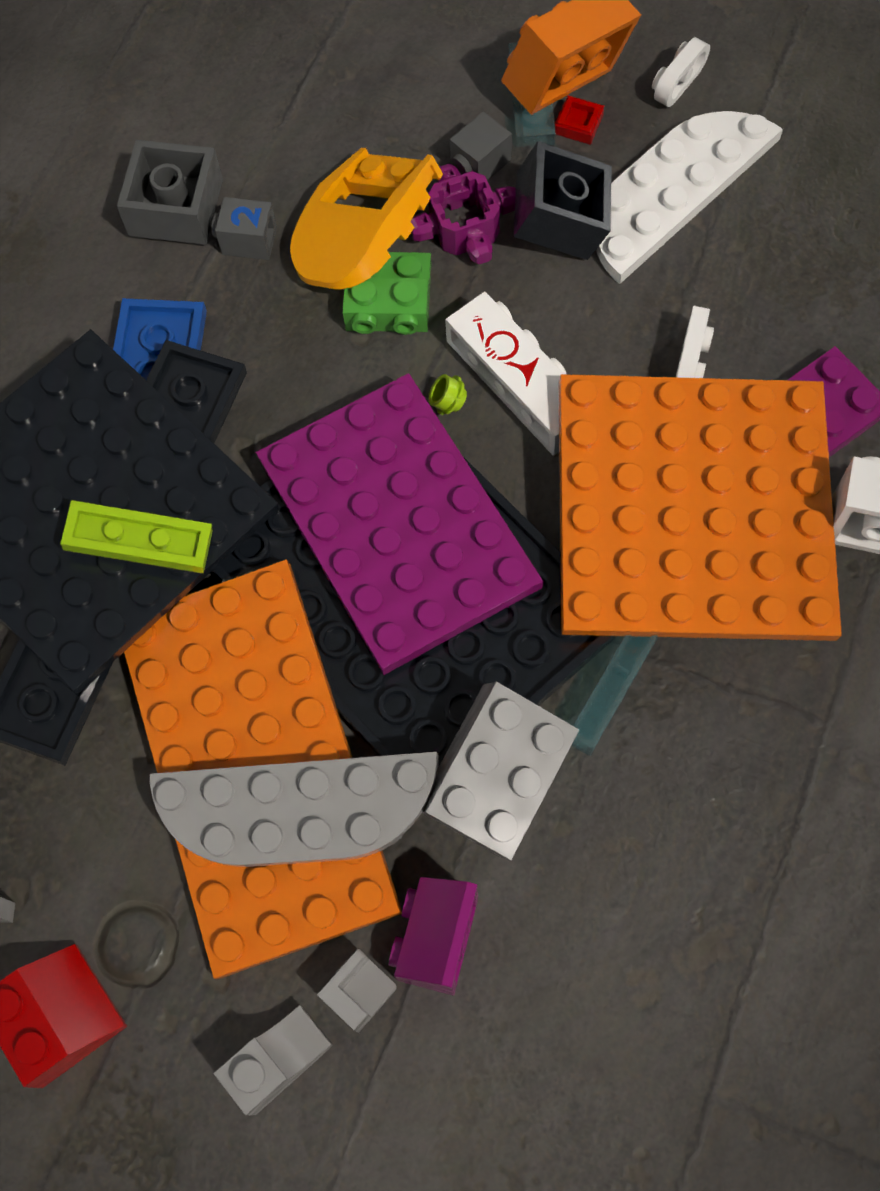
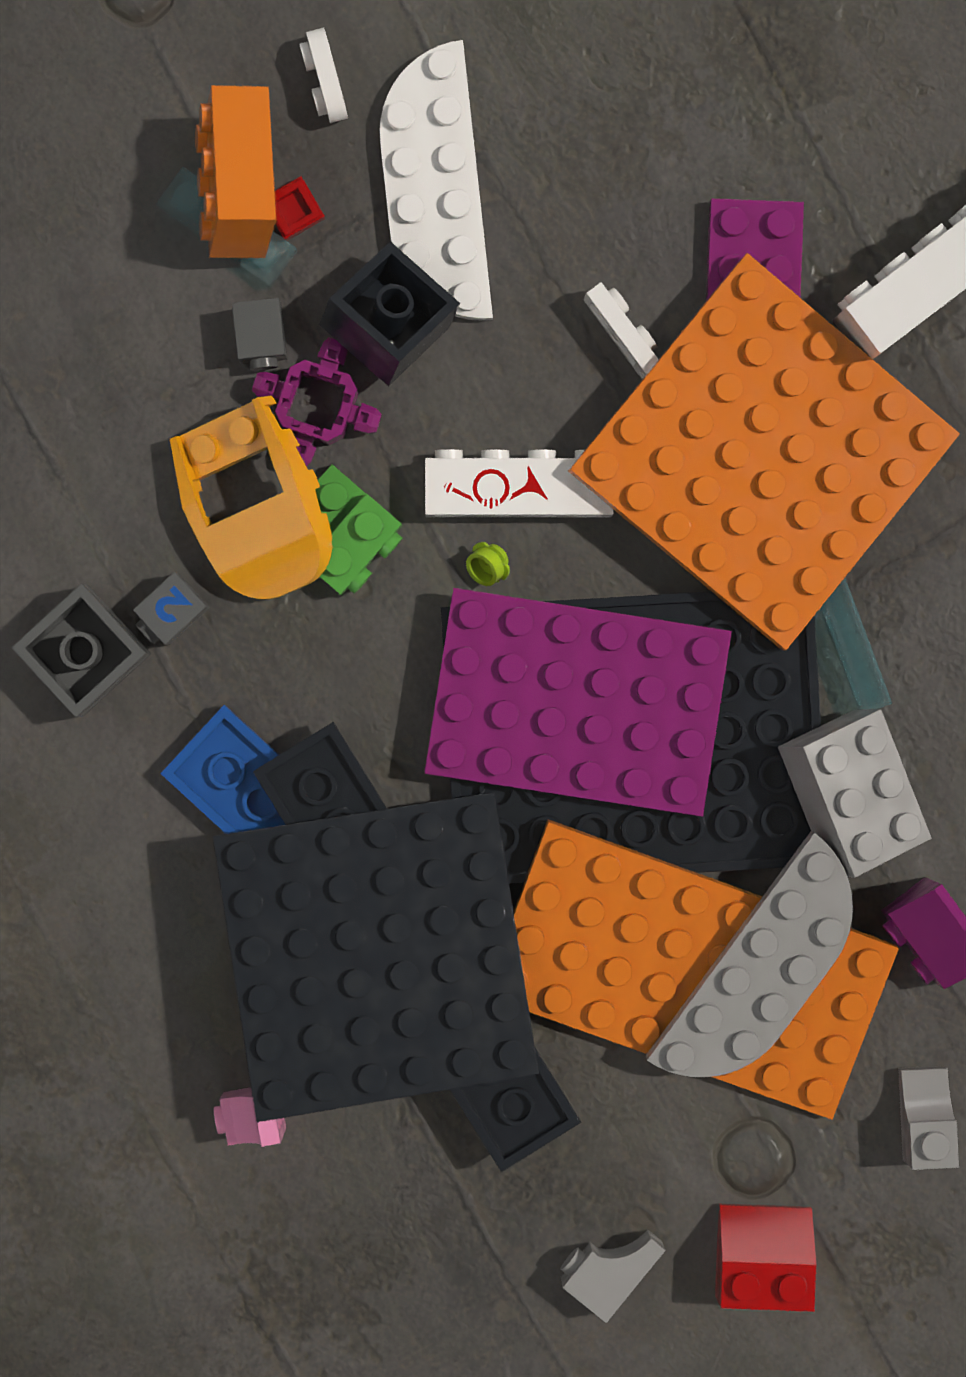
camera: 55 degrees left, 20 degrees up
lime plate [61,500,213,574] -> none
light grey panel [317,949,397,1033] -> none

